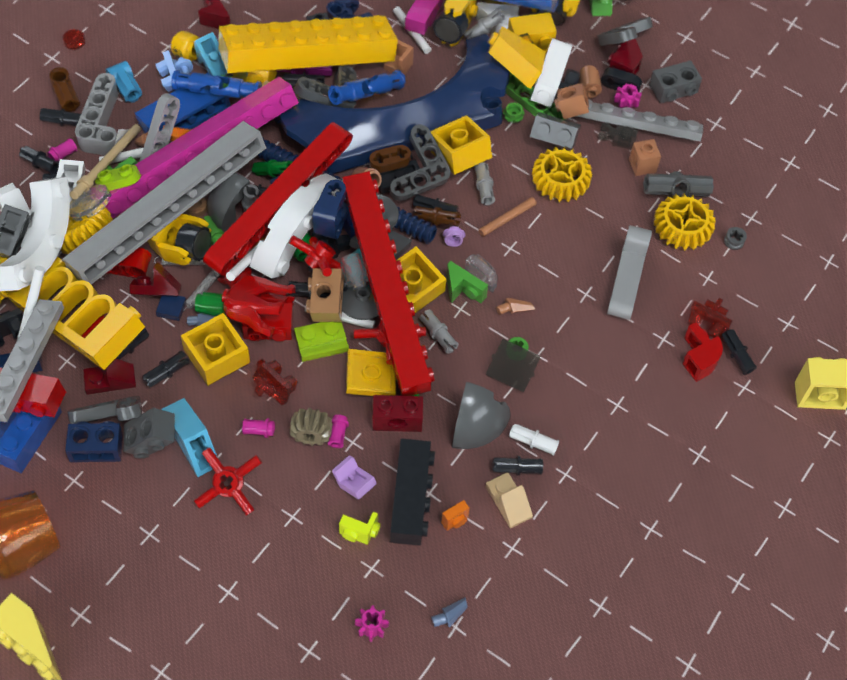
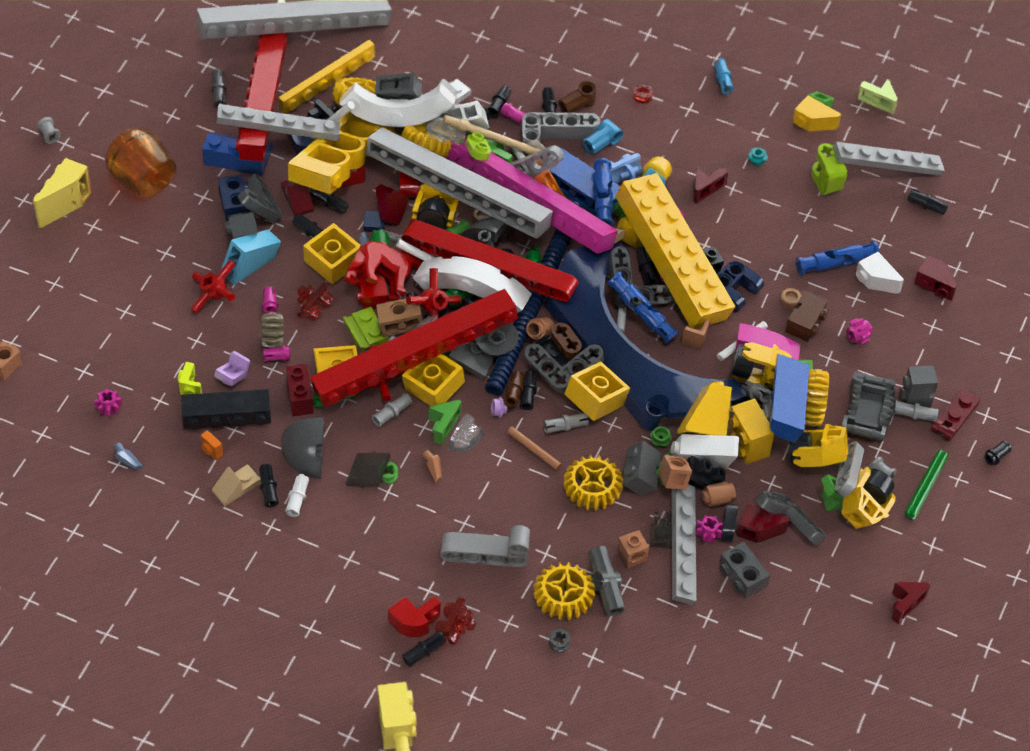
camera: 80 degrees right, 5 degrees down
dark blue piece [312,179,348,240] -> none

